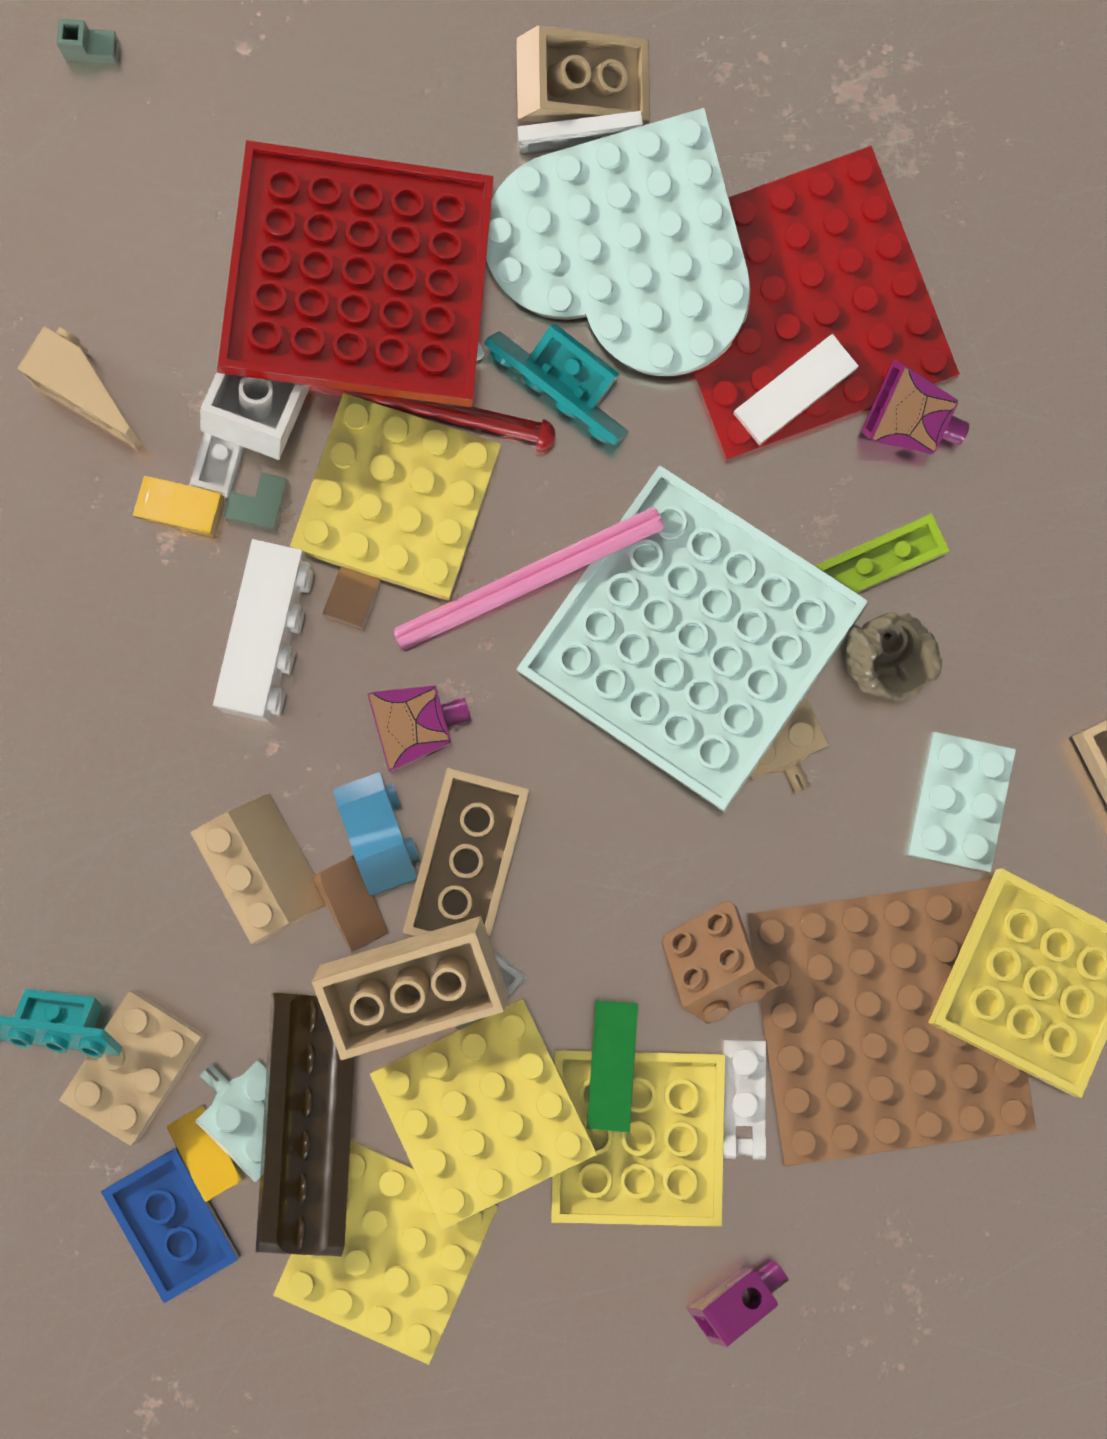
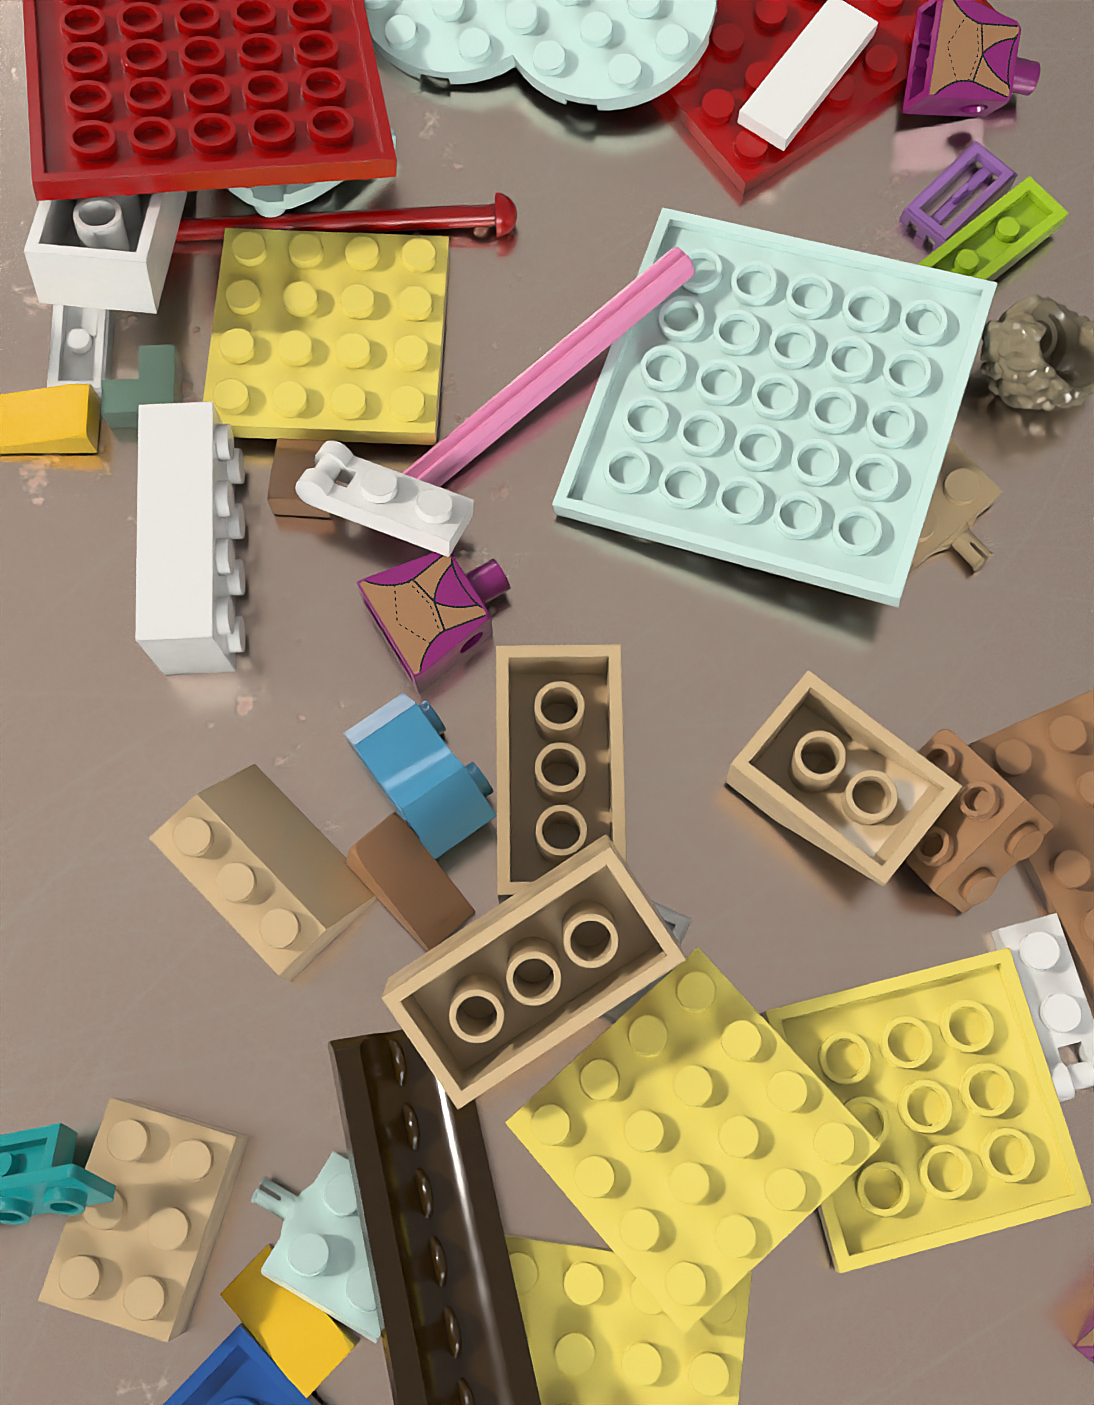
camera: 15 degrees left, 10 degrees down
teal bracket [484,323,629,445] -> none
green tile [587,1000,638,1132] -> none
none -> white plate [295,440,474,557]
none -> tan slope [726,670,962,886]
none -> medium lavender tile [899,141,1018,250]

